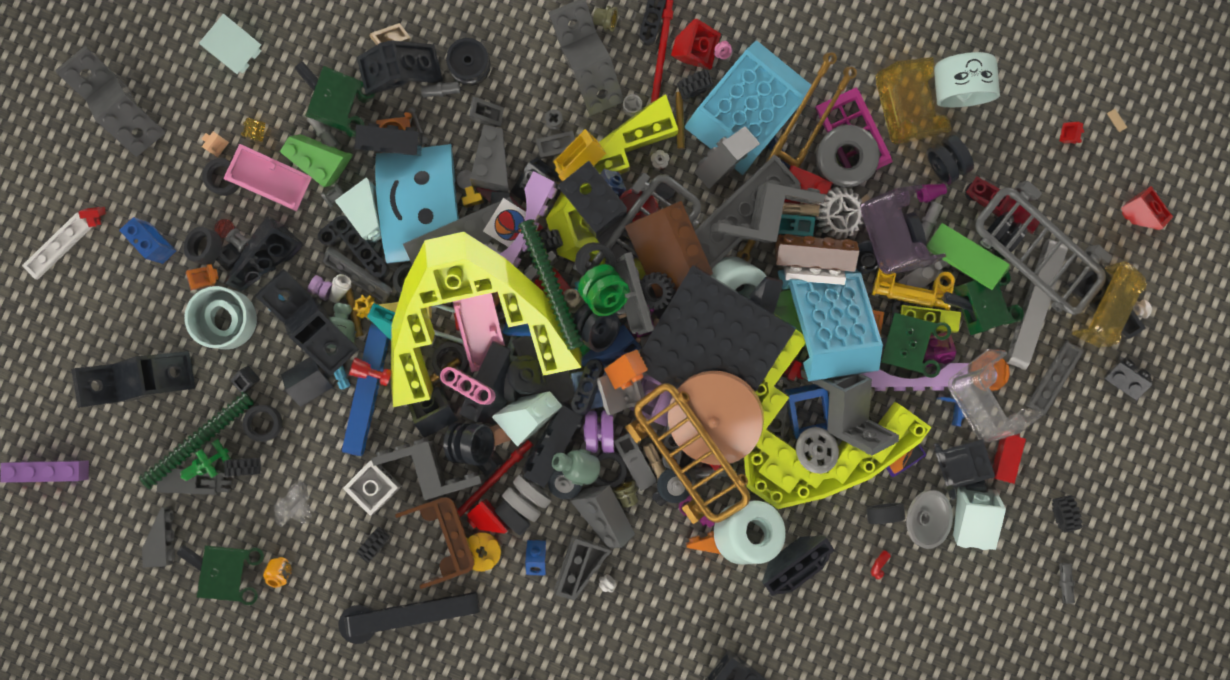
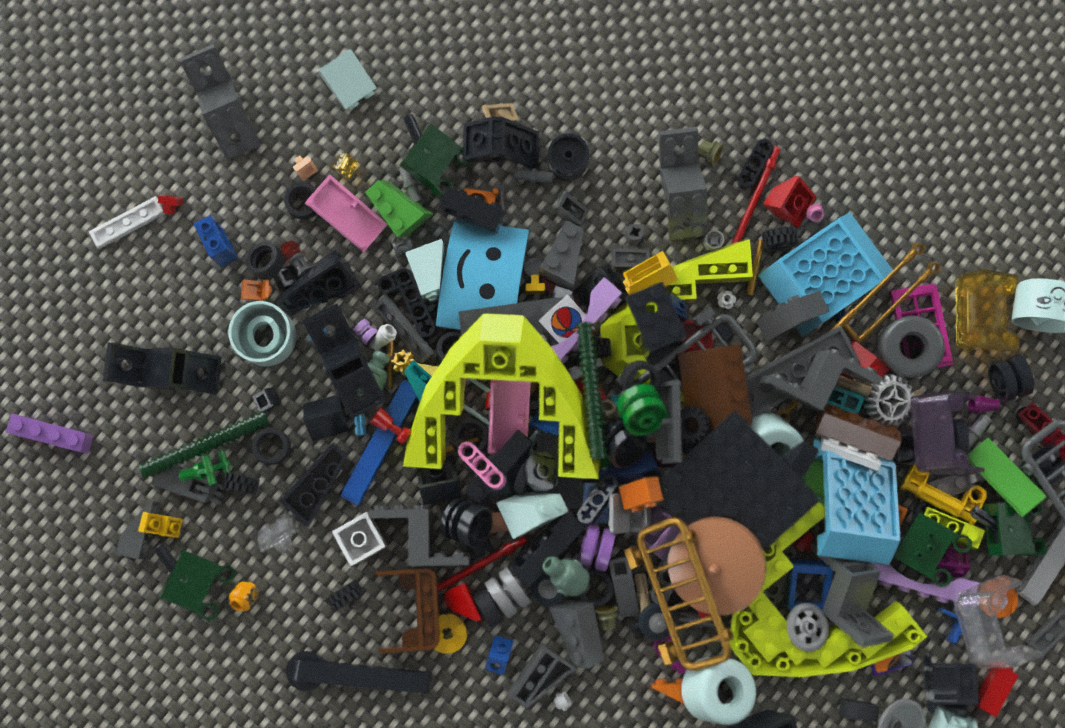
camera: 15 degrees right, 5 degrees down
none -> yellow slope [138,512,183,538]
none -> black wedge [279,442,349,527]

